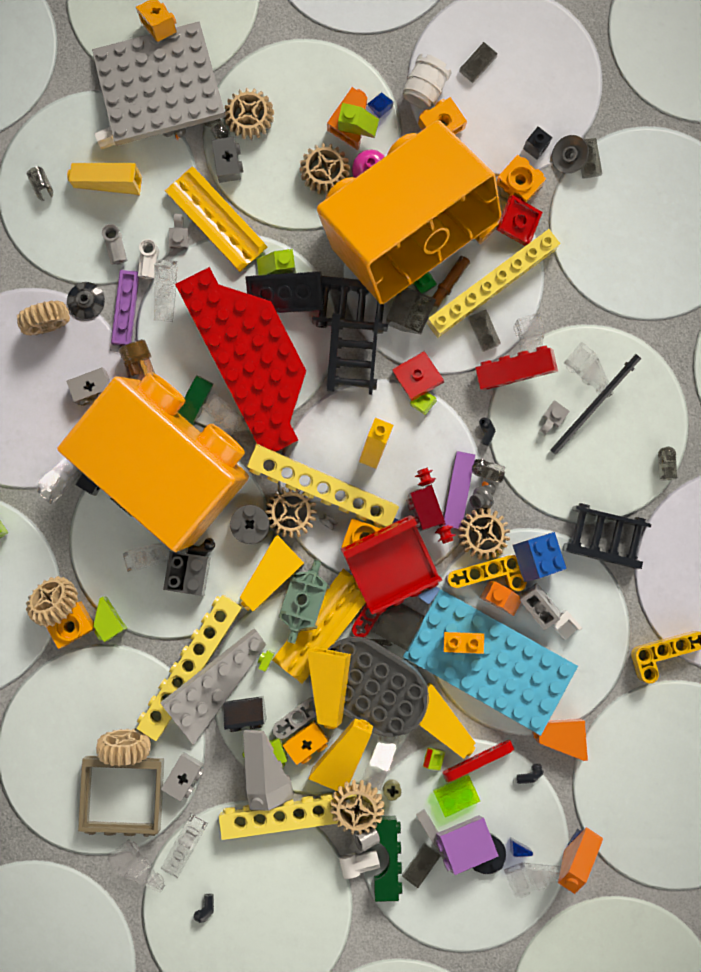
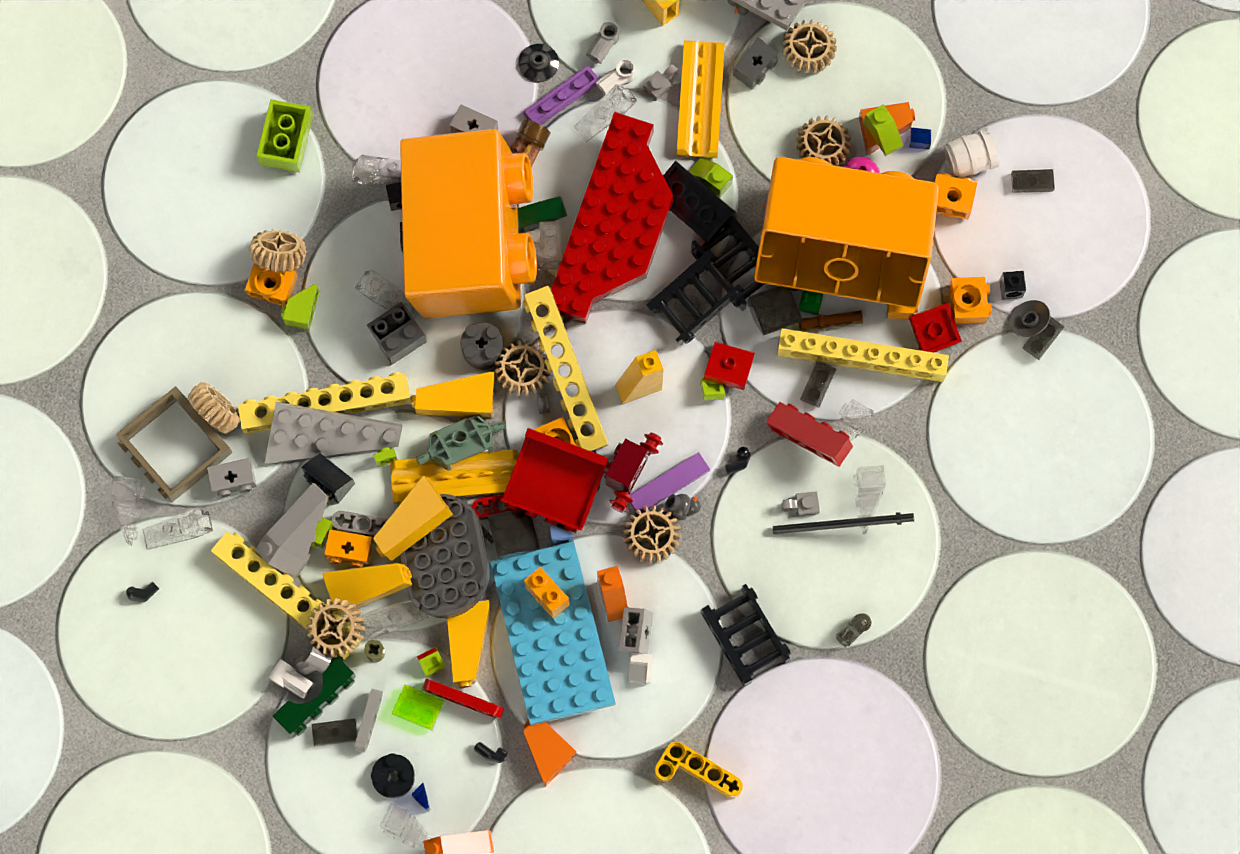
camera: 50 degrees right, 10 degrees down
tan gear [17,300,70,336] -> none
black arm [188,538,215,556] -> none
clear smoke piece [203,119,230,139] -> none
medium lavender brick [436,815,498,875] -> none
yellow beam [446,555,527,591] -> none
clear smoke piece [471,459,505,483] -> none
blue brick [512,532,567,582] -> none

